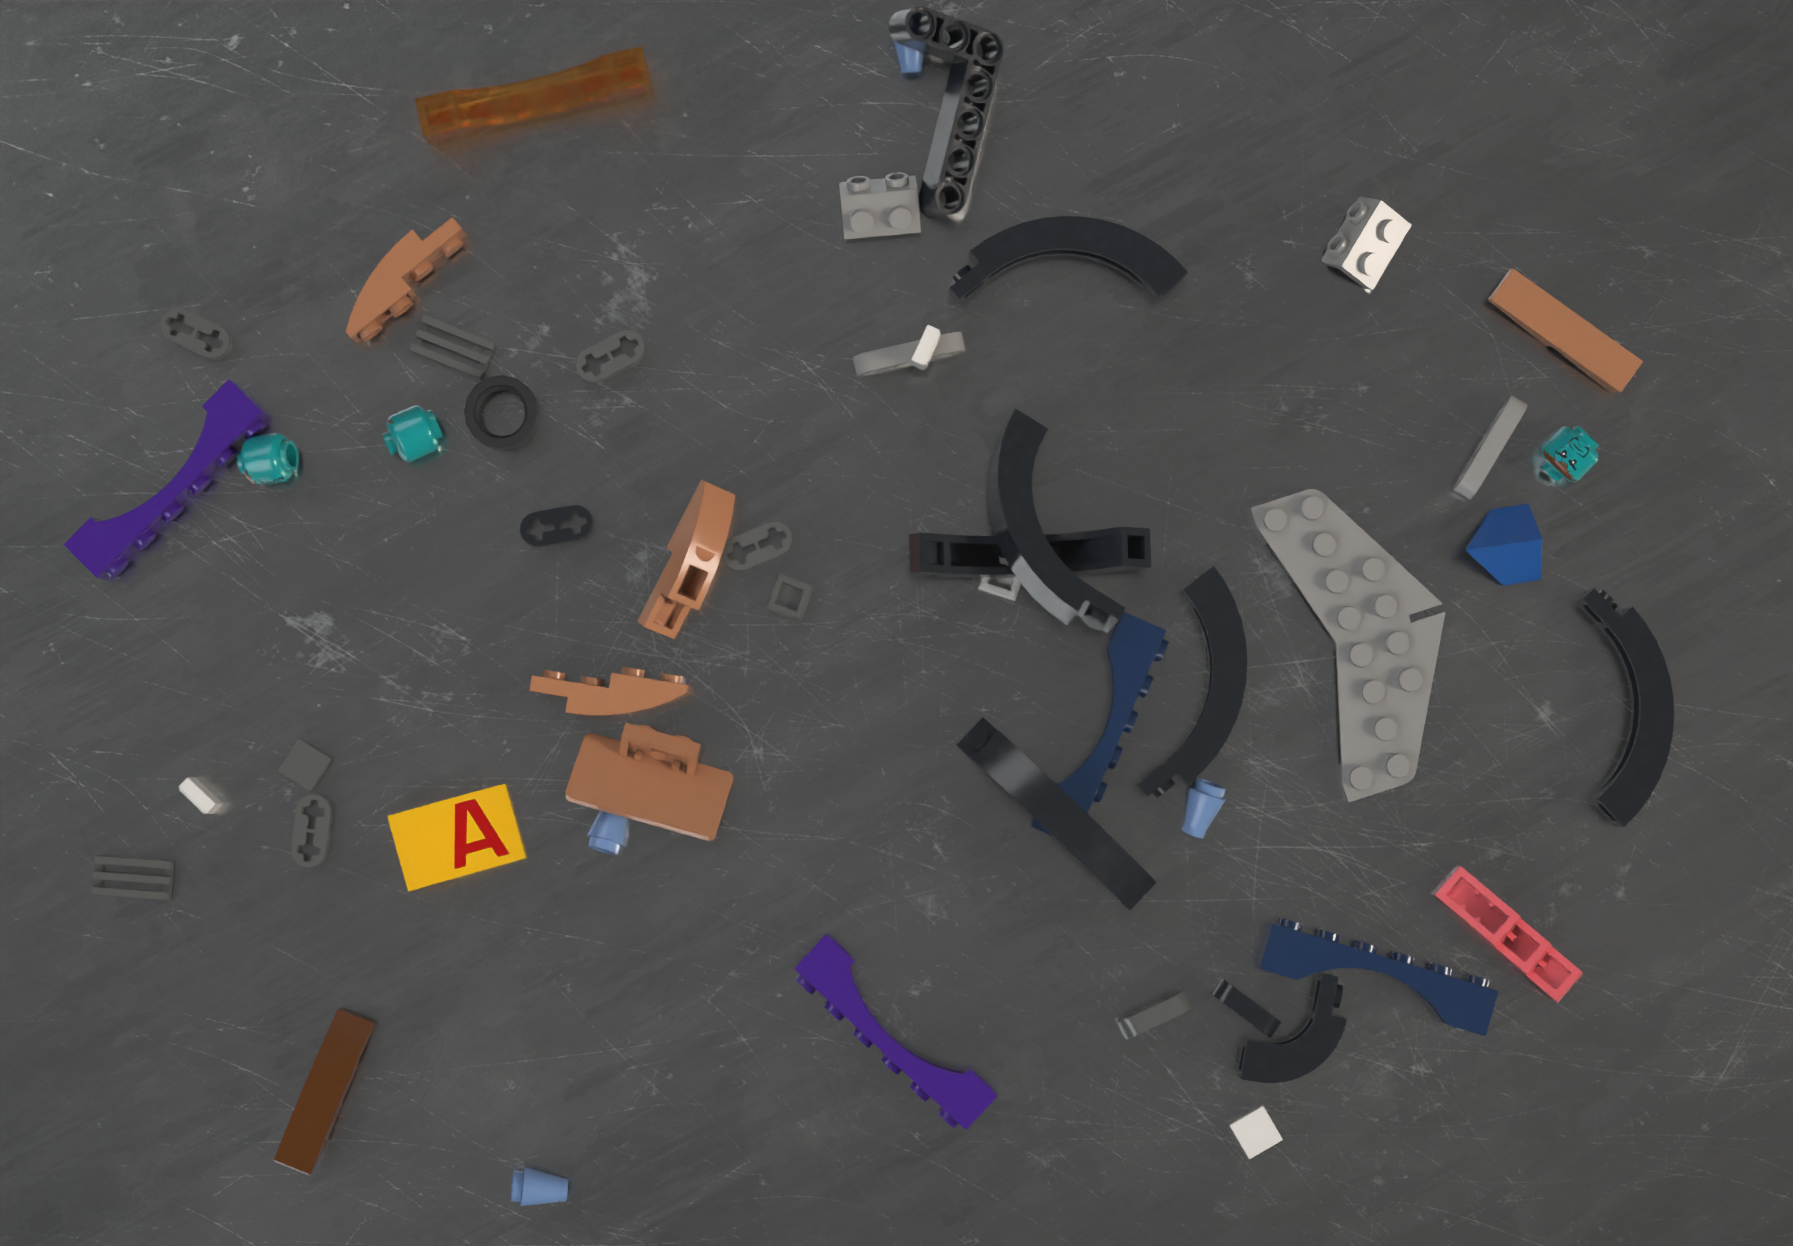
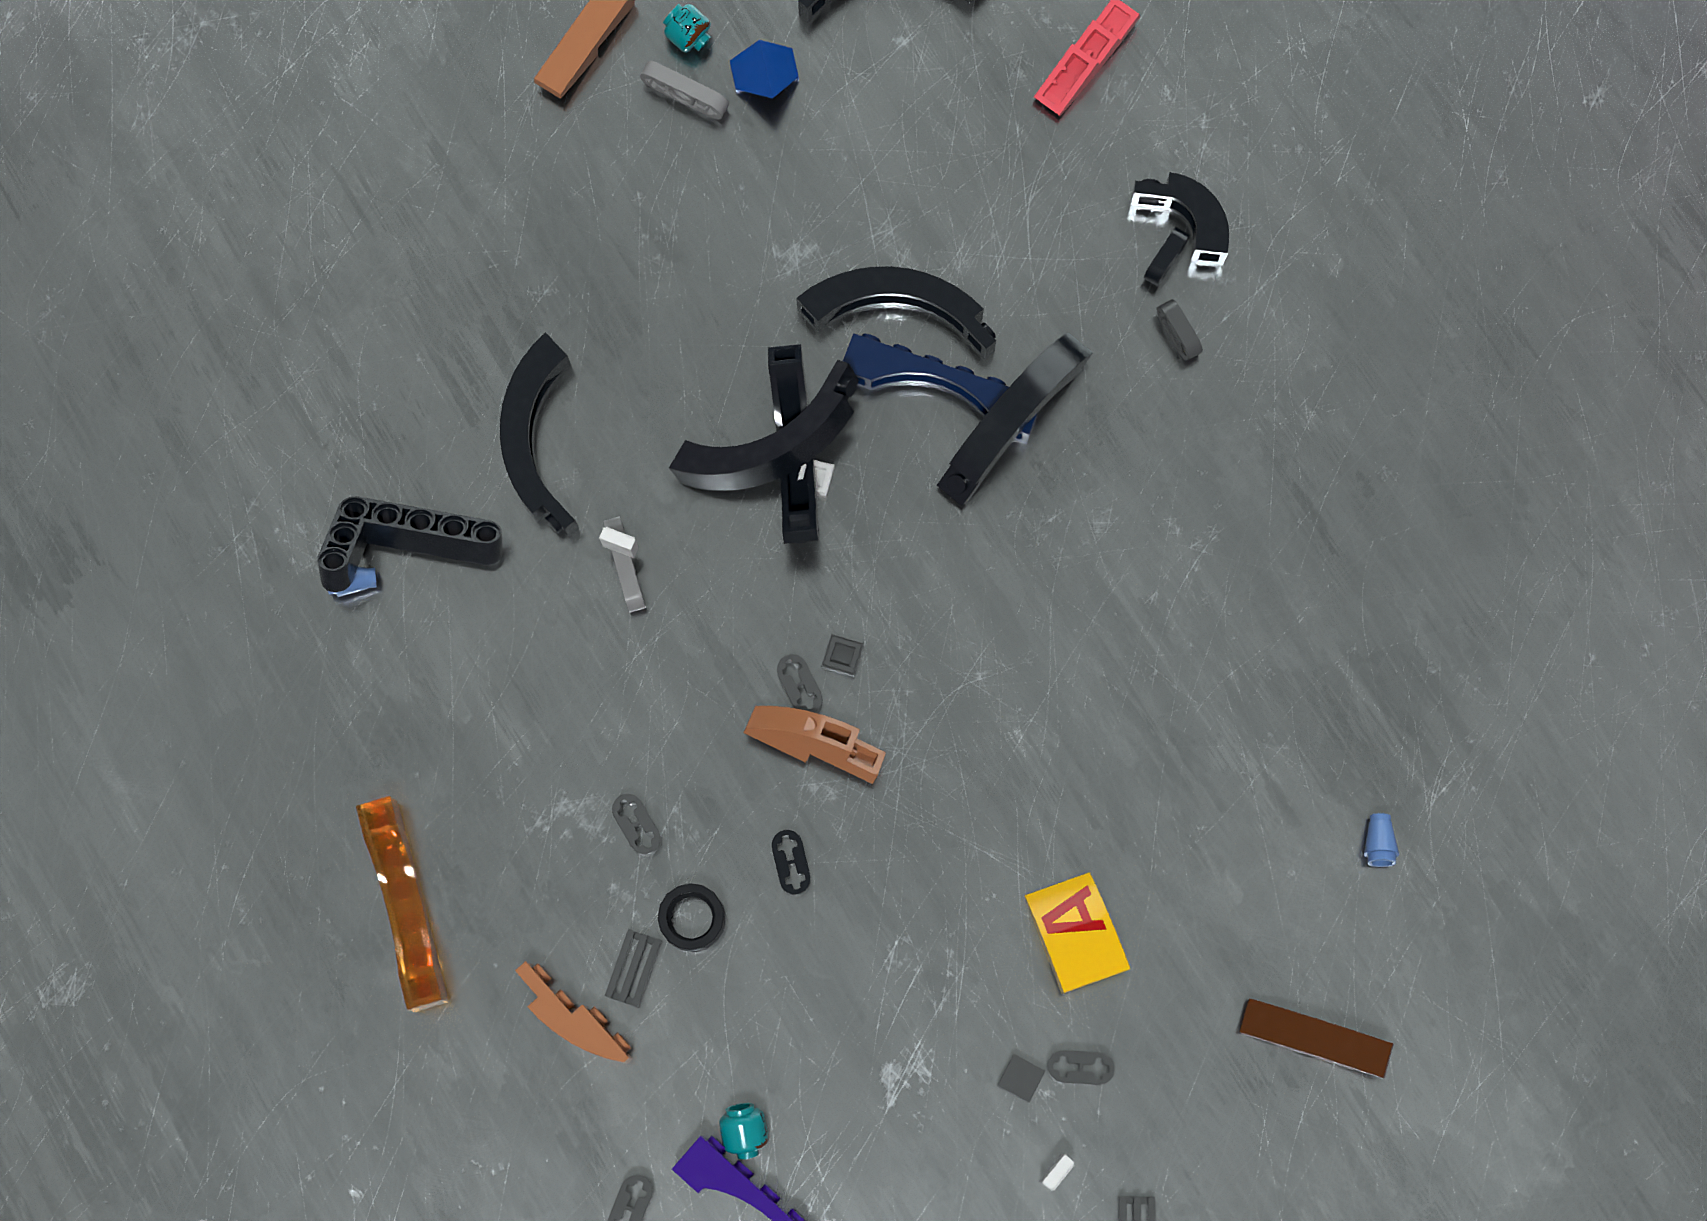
camera: 90 degrees left, 10 degrees down
teal head [382,405,443,462] -> none
nougat slope [529,667,691,716] -> none
nougat bracket [565,723,733,841] -> none
medium blue cone [587,810,627,855] -> none
dark purple arch [794,933,998,1130] -> none
light grey bracket [839,173,921,239] -> none
medium blue cone [1182,778,1226,838] -> none
white tile [1229,1105,1283,1159] -> none
light grey wing [1249,489,1446,803] -> none
dark blue arch [1256,918,1499,1036] -> none
bracket [1321,196,1412,290] -> none

